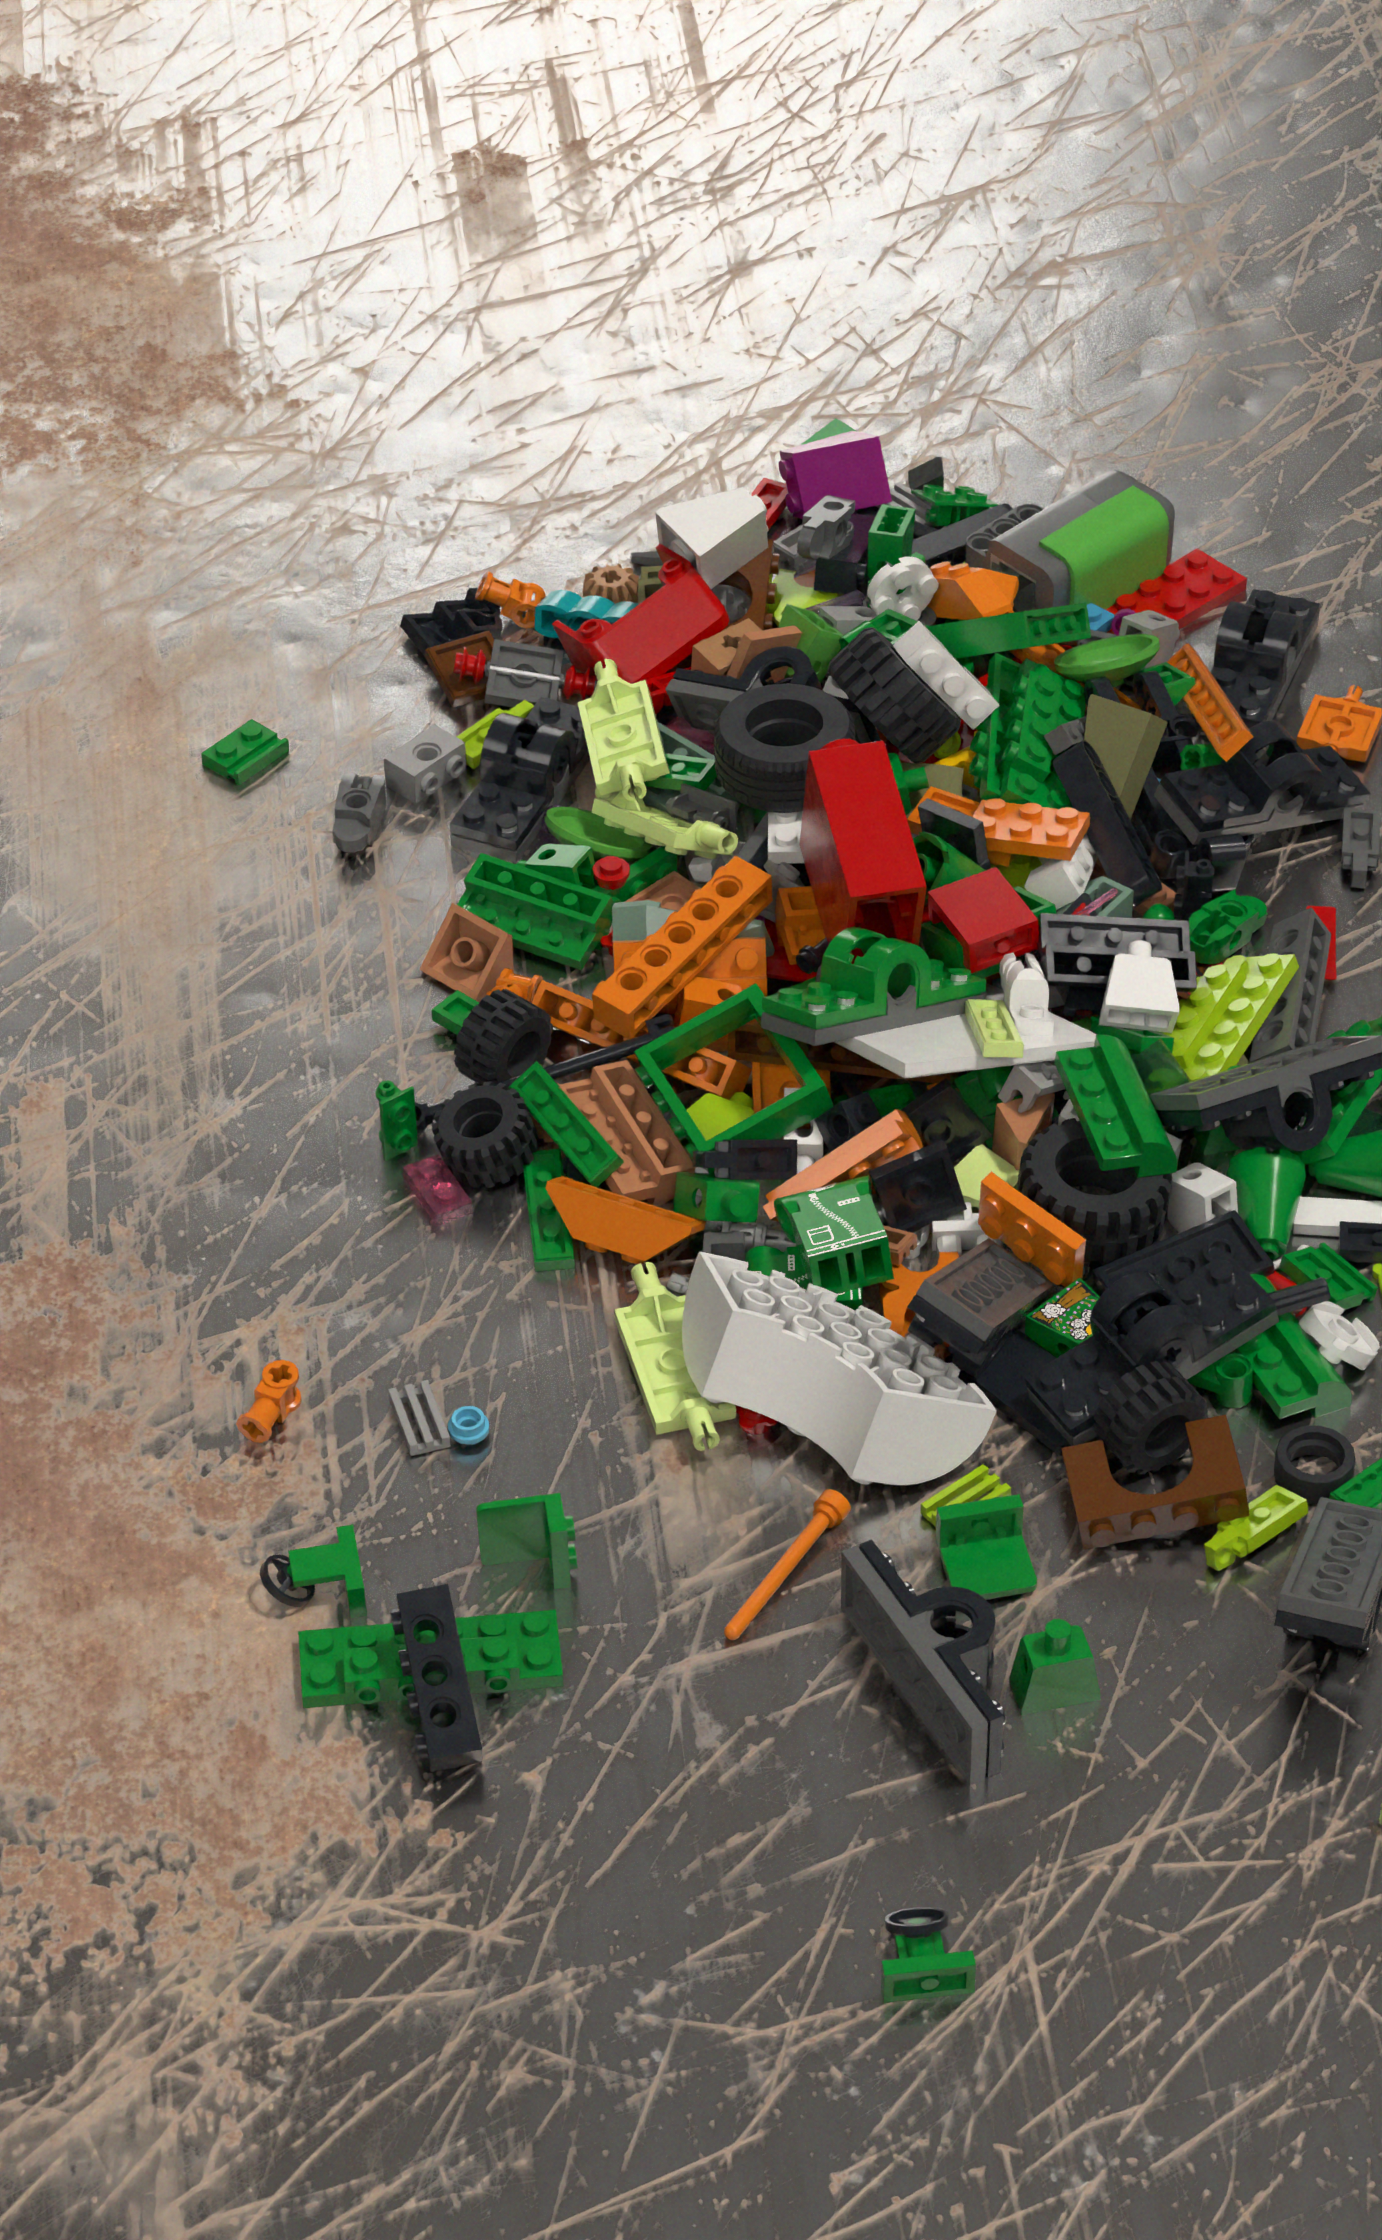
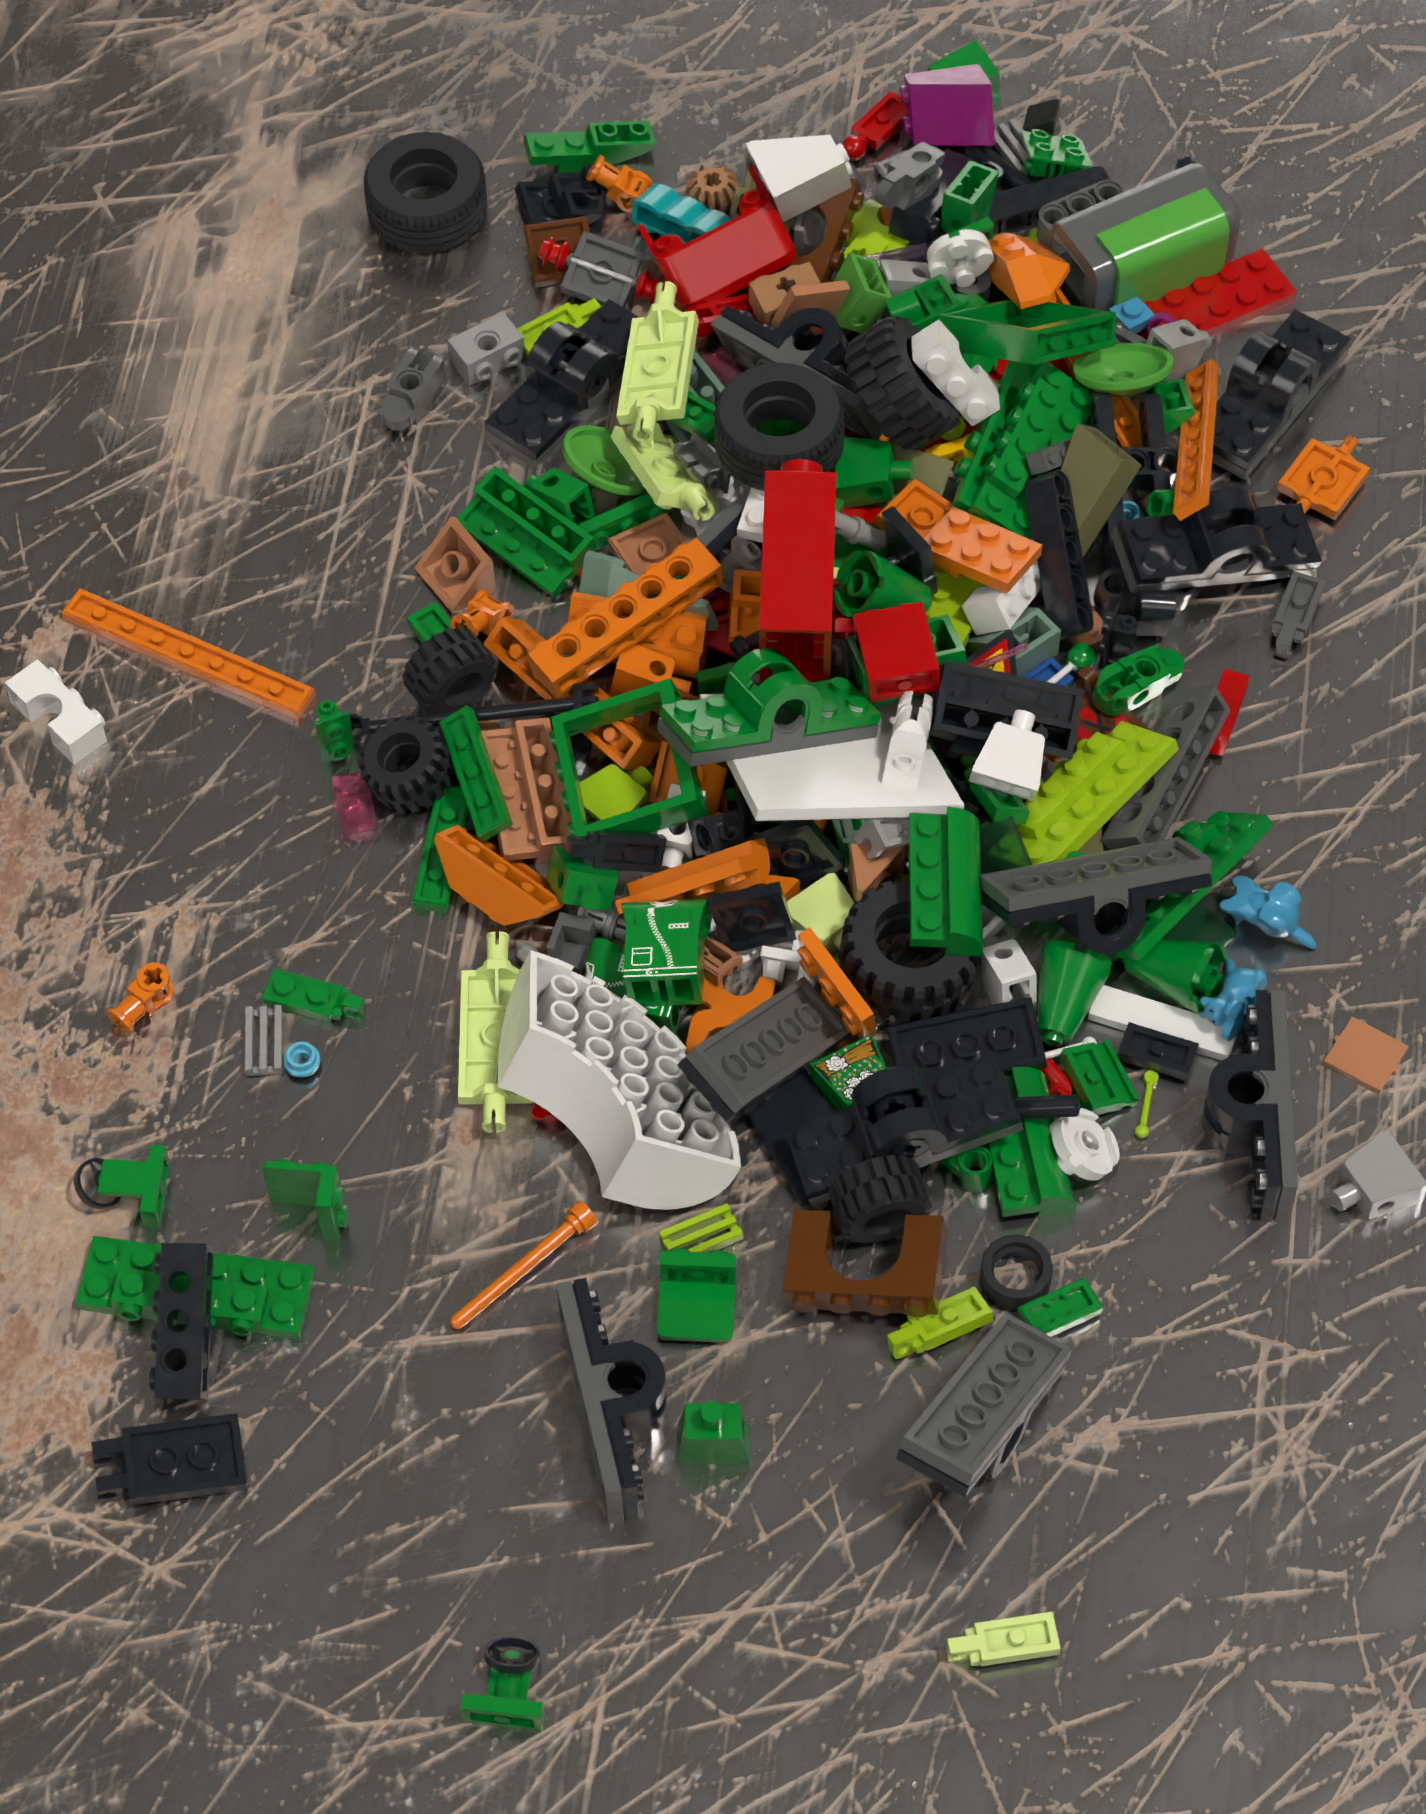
camera: 15 degrees right, 15 degrees up
green plate [201,719,289,785] -> none
red plate [593,856,630,890] -> none
yellowish green tile [965,999,1024,1058] -> none
none -> white arch [5,659,107,765]
none -> orange tile [61,588,316,721]
none -> black tile [91,1413,247,1505]
none -> green hinge [262,968,365,1023]
none -> black tyre [363,132,487,253]
none -> green slope [523,121,656,173]

